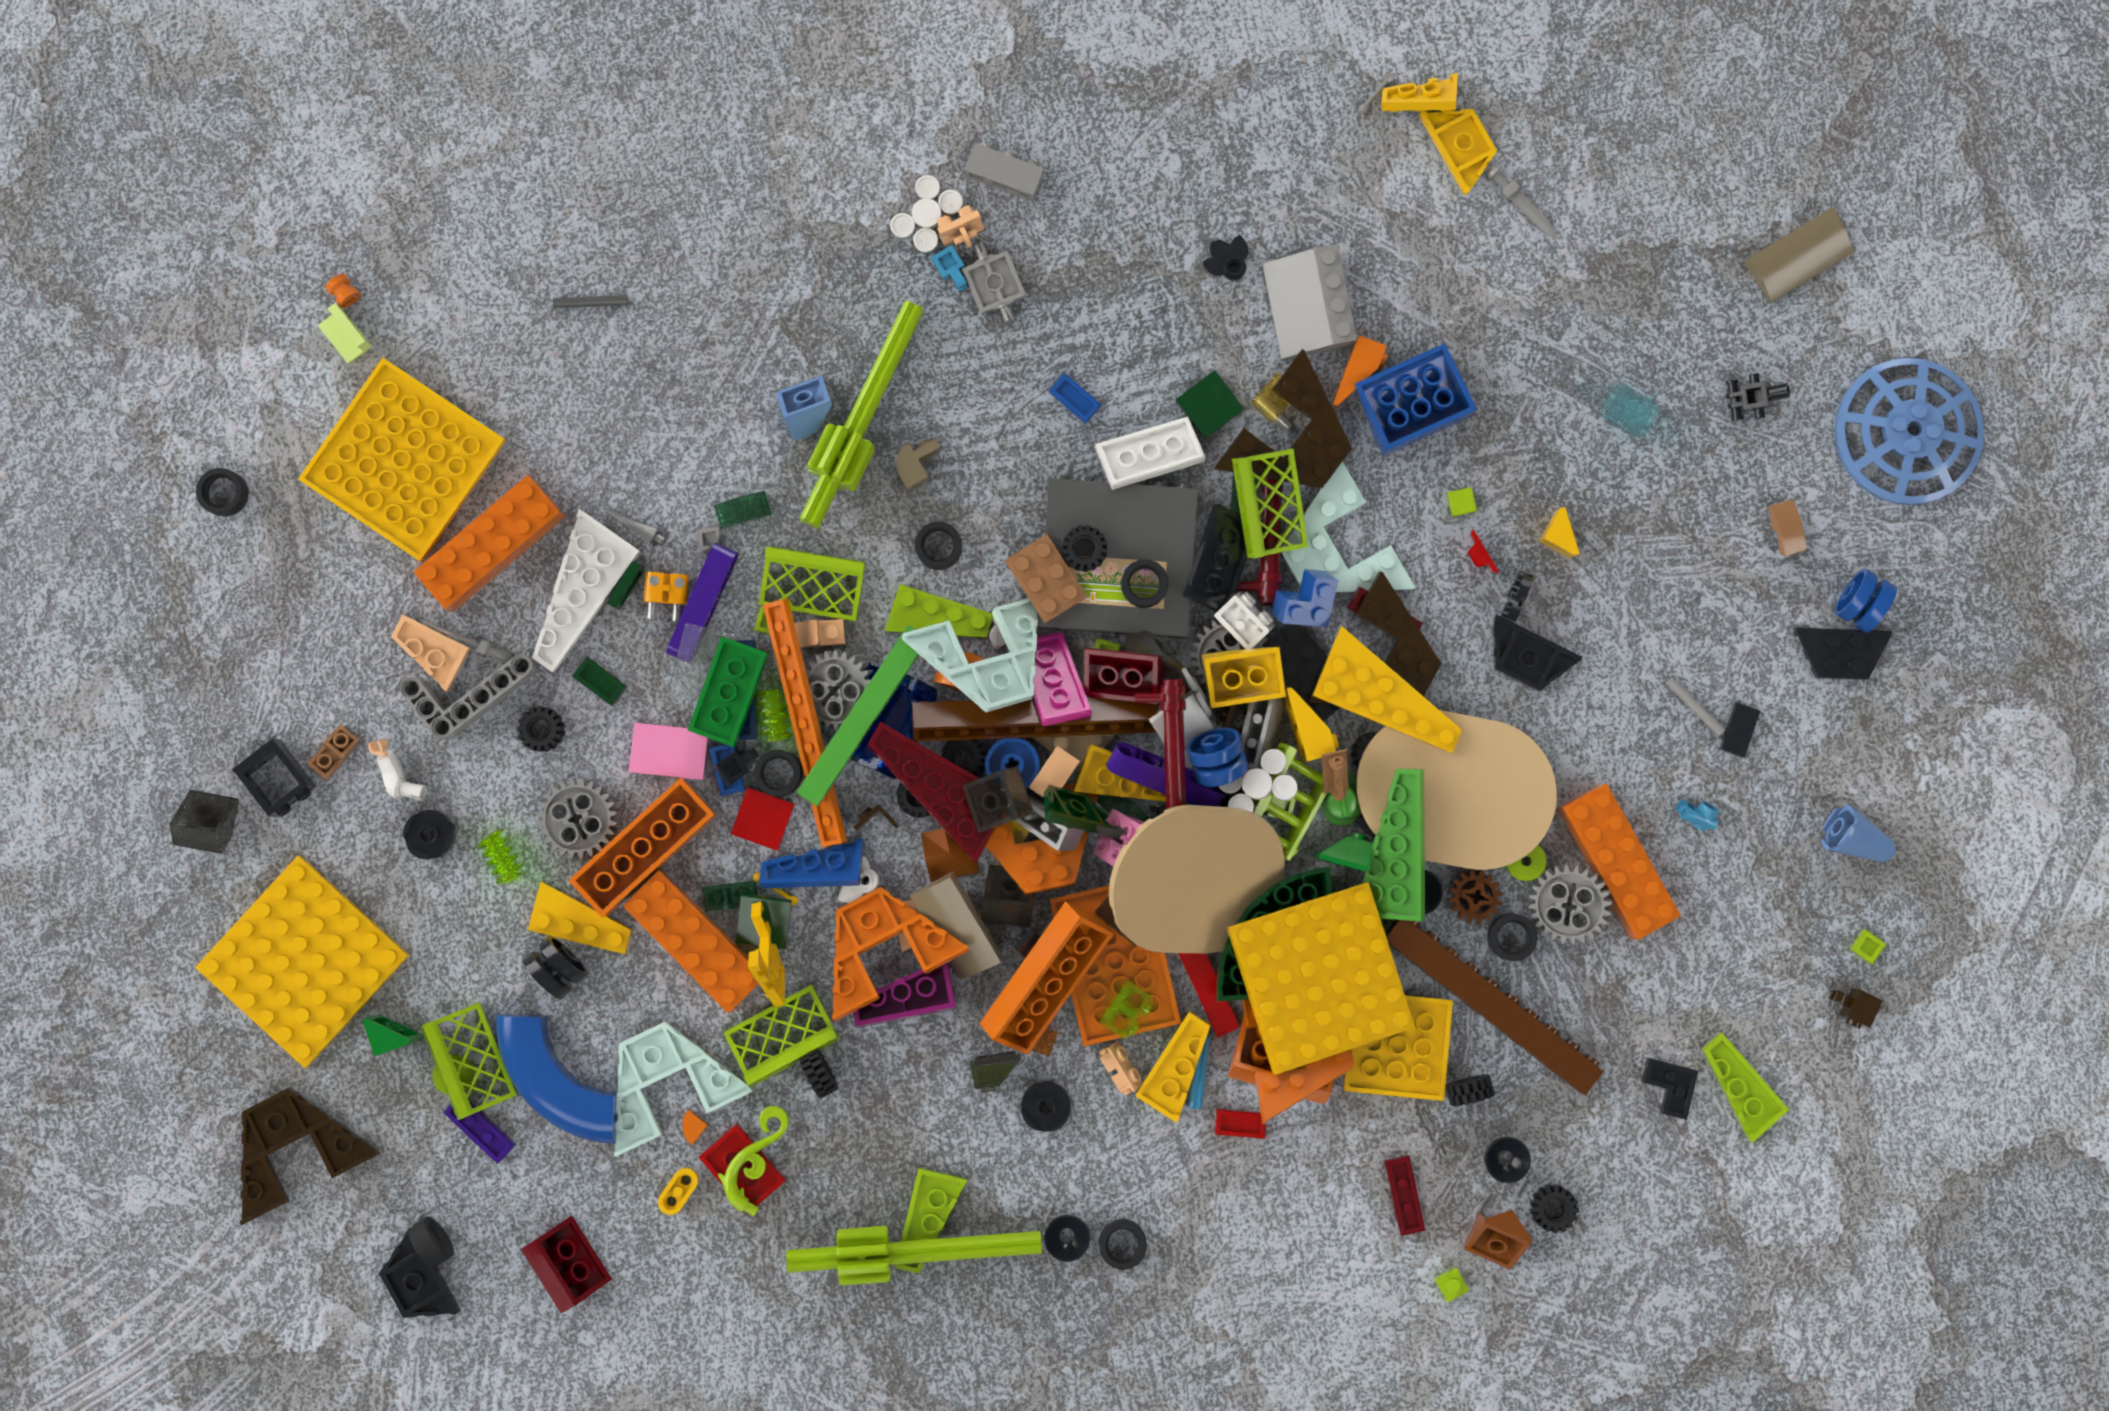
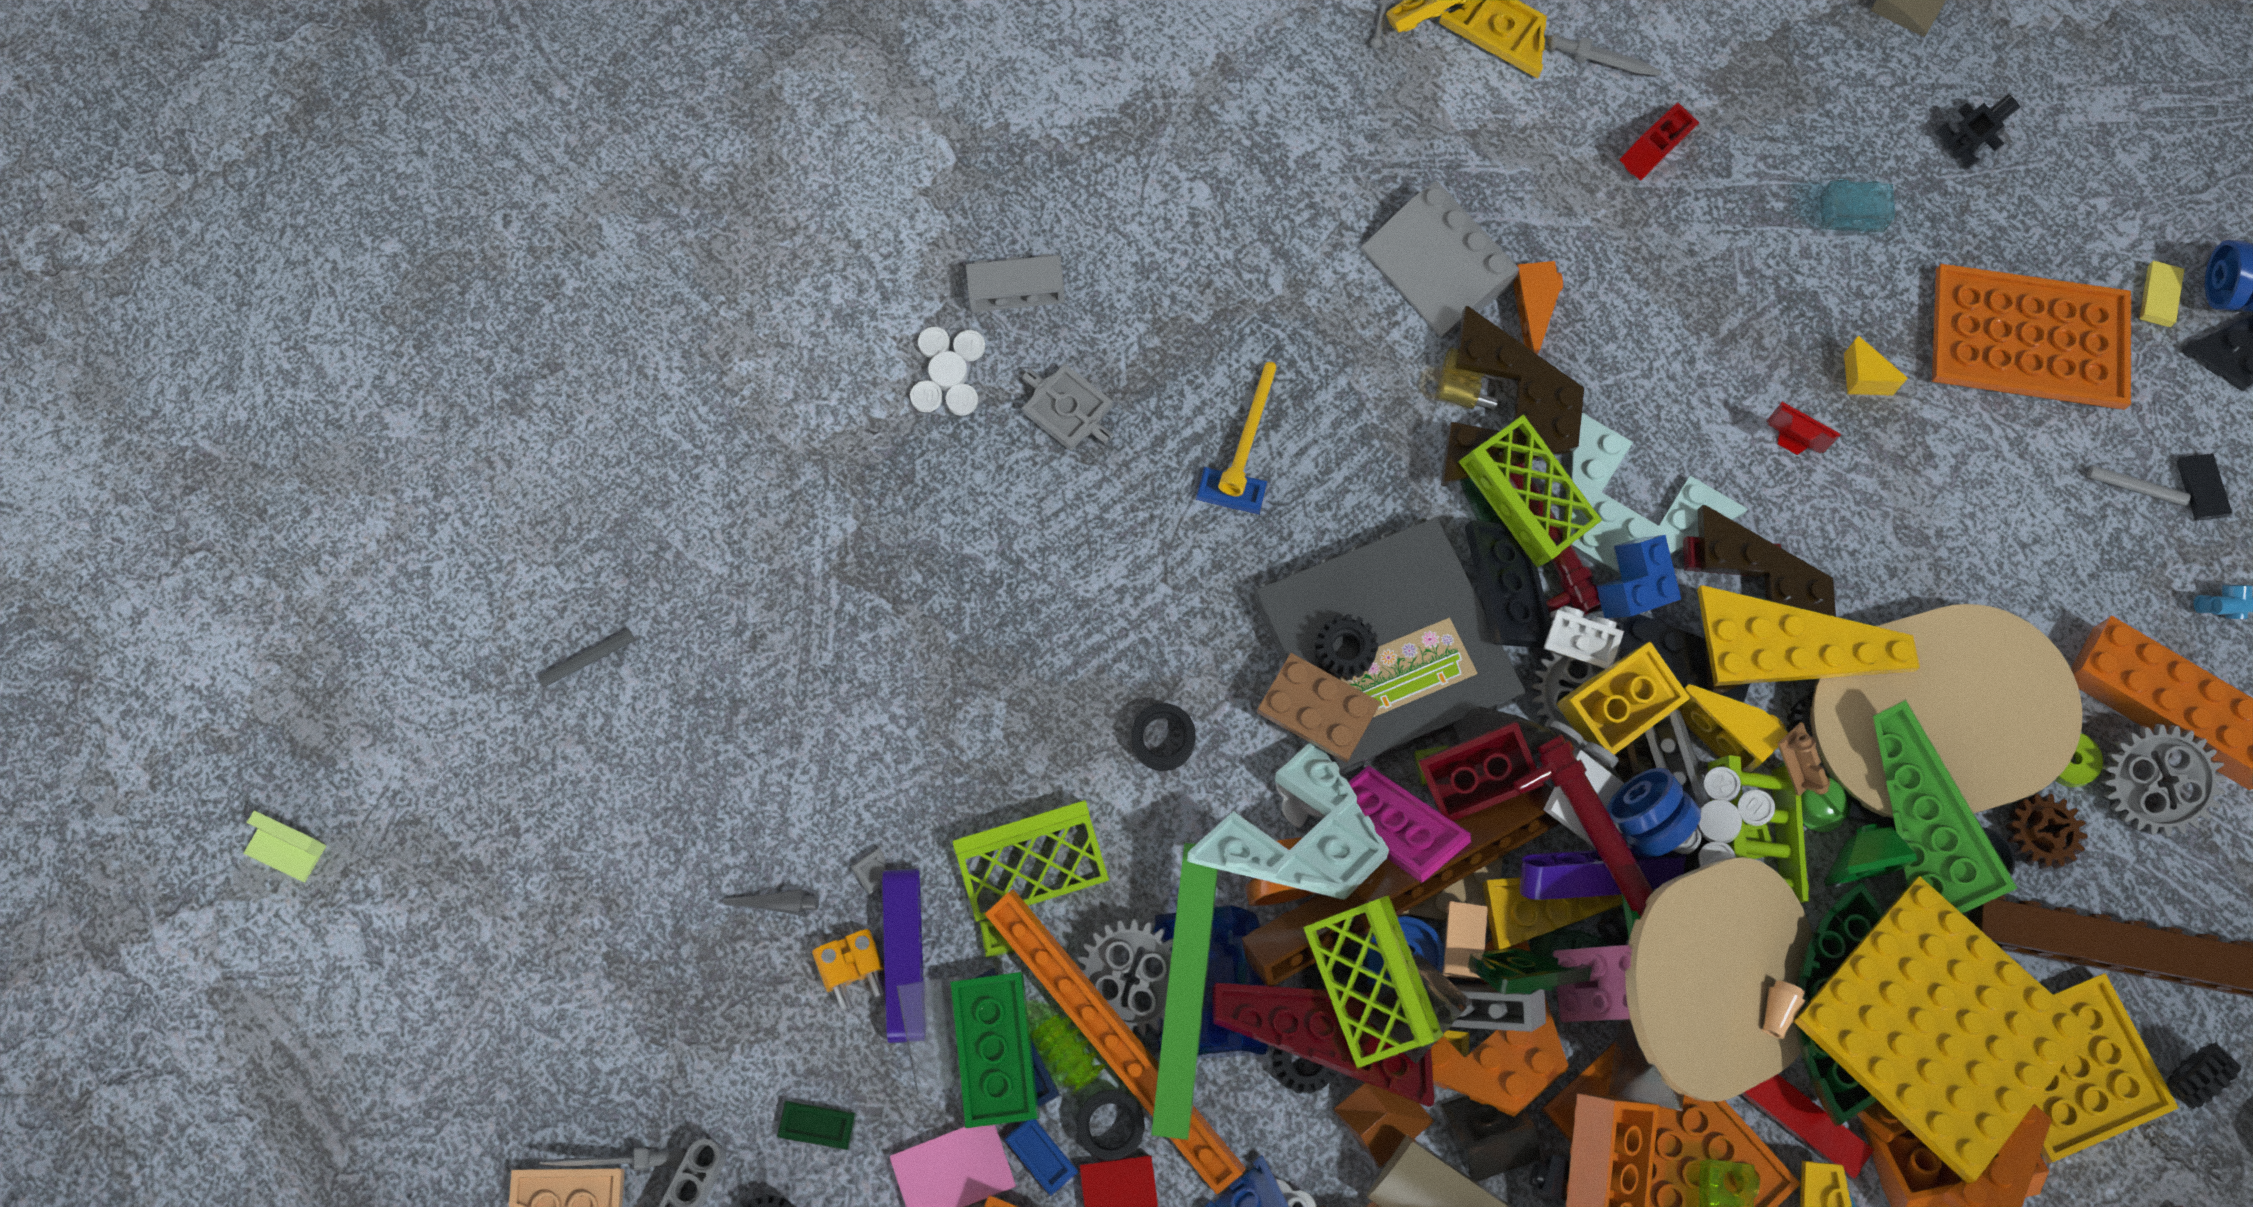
camera: 25 degrees left, 15 degrees down
black tyre [196,468,249,517] -> none
yellow plate [298,357,507,563] -> none
orange wheel [325,273,361,309] -> none
orange brick [413,475,566,613] -> none
white wing [532,509,641,673] -> none
dark green tile [607,561,645,610] -> none
black plate [713,747,759,787] -> none
clear green slope [714,491,772,529] -> none
medium blue slope [776,376,832,441] -> none
light nougat slope [794,619,846,648] -> none
lime axle [800,301,923,529] -> none
dark brown bracket [854,804,900,831] -> none
lime wing [885,584,993,638] -> none
dark tan brick [896,439,941,493] -> none
dark azure plate [931,245,968,292] -> none
light nougat hips [937,205,984,248] -> none
white tile [1095,417,1206,490] -> none
black tyre [1121,559,1169,608] -> none
dark green tile [1175,370,1244,440] -> none
black plate [1203,235,1249,281] -> none
blue slope [1355,343,1477,457] -> none
lime tile [1446,487,1477,517] -> none
black tyre [1487,913,1538,962] -> none
black wing [1493,614,1583,692] -> none
black plate [1501,571,1533,622] -> none
medium nougat slope [1769,499,1807,556] -> none
medium blue dish [1834,358,1984,505] -> none
none -> yellow piece [1218,361,1277,496]
none -> lime fence [1303,895,1443,1068]
none -> red slope [1619,102,1700,181]
none -> light nougat cone [1762,981,1805,1039]
none -> orange plate [1932,264,2131,410]
none -> light yellow tile [2139,260,2184,328]

